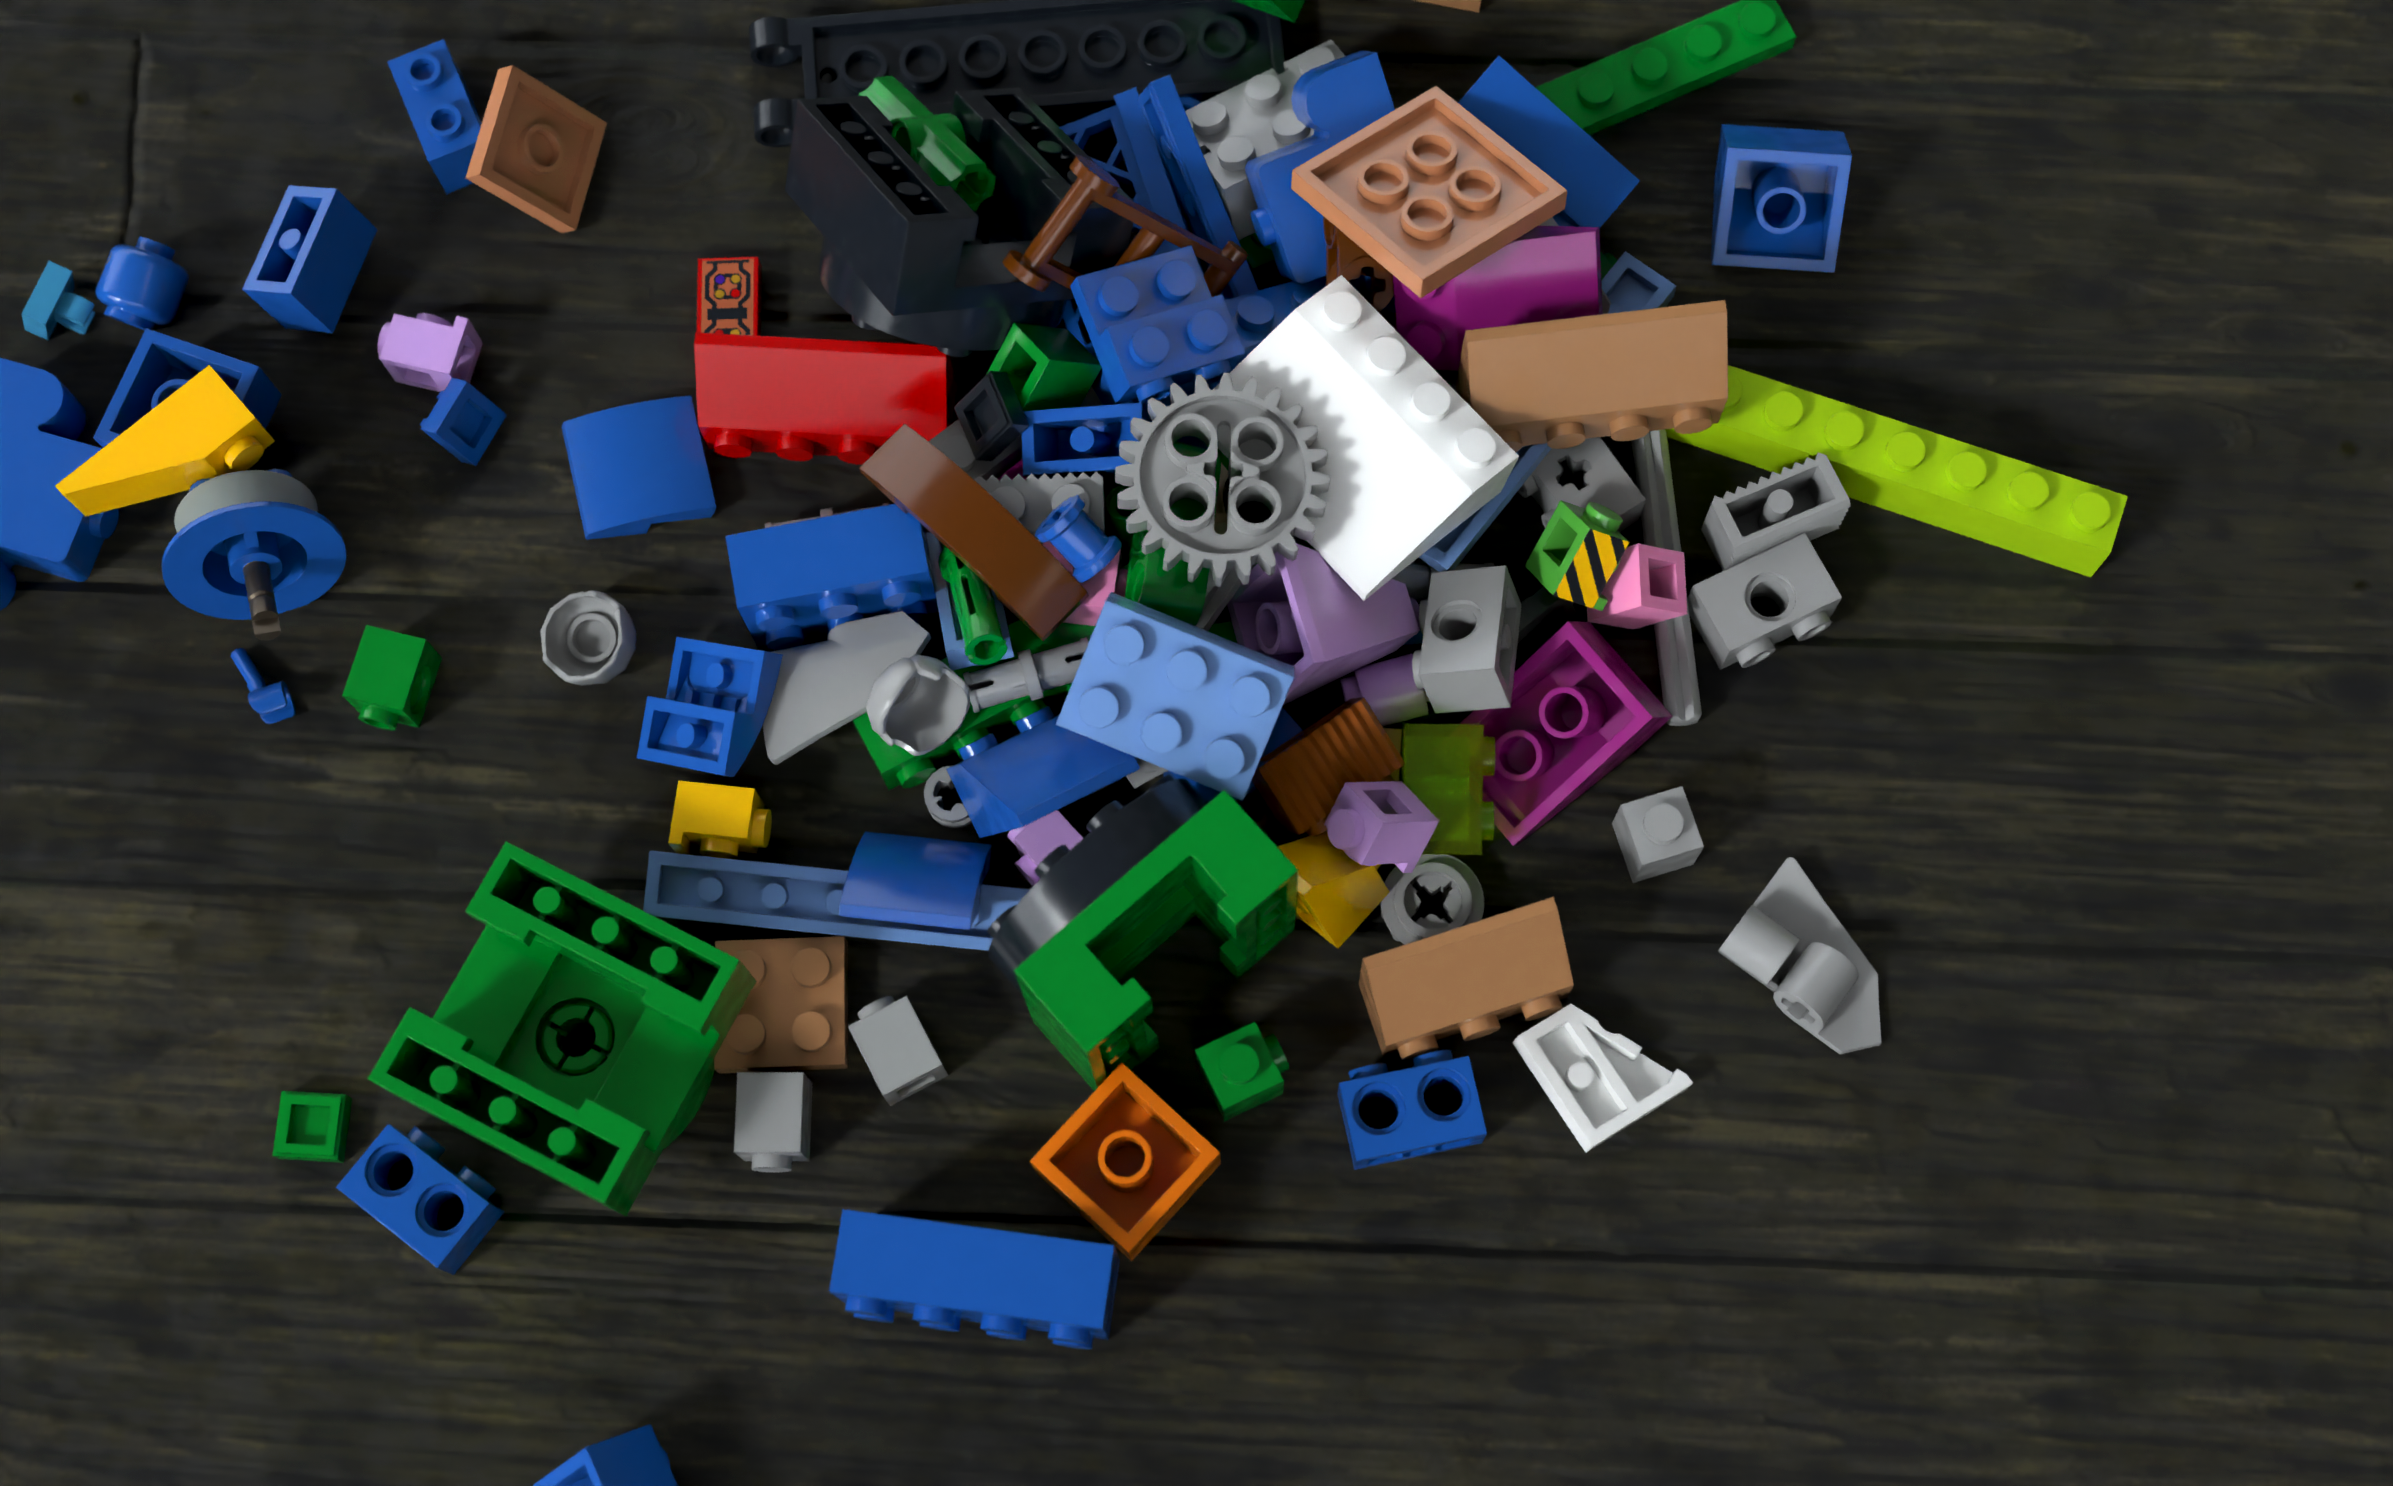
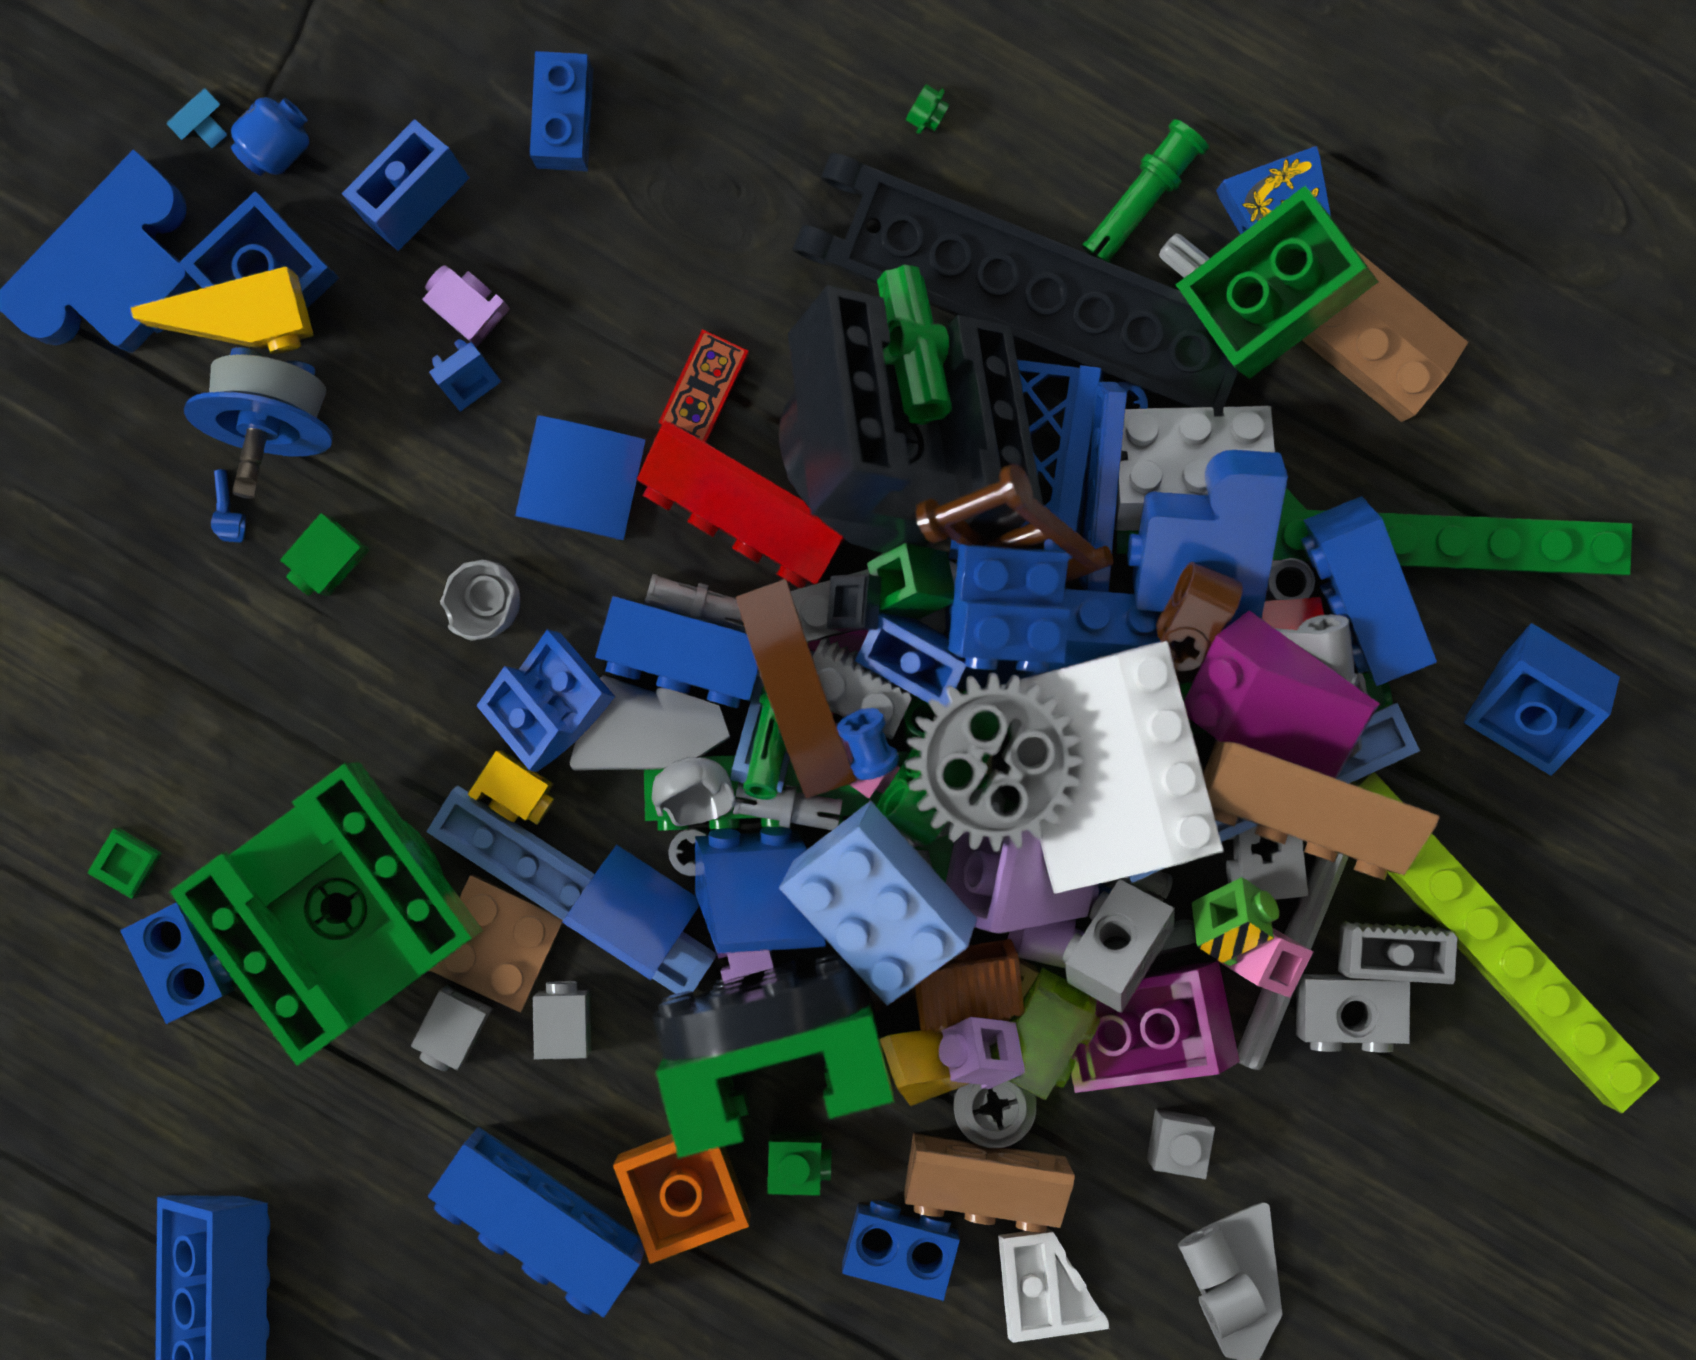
camera: 20 degrees right, 15 degrees up
nougat plate [465,65,607,233] -> none
nougat plate [1291,86,1568,298] -> none

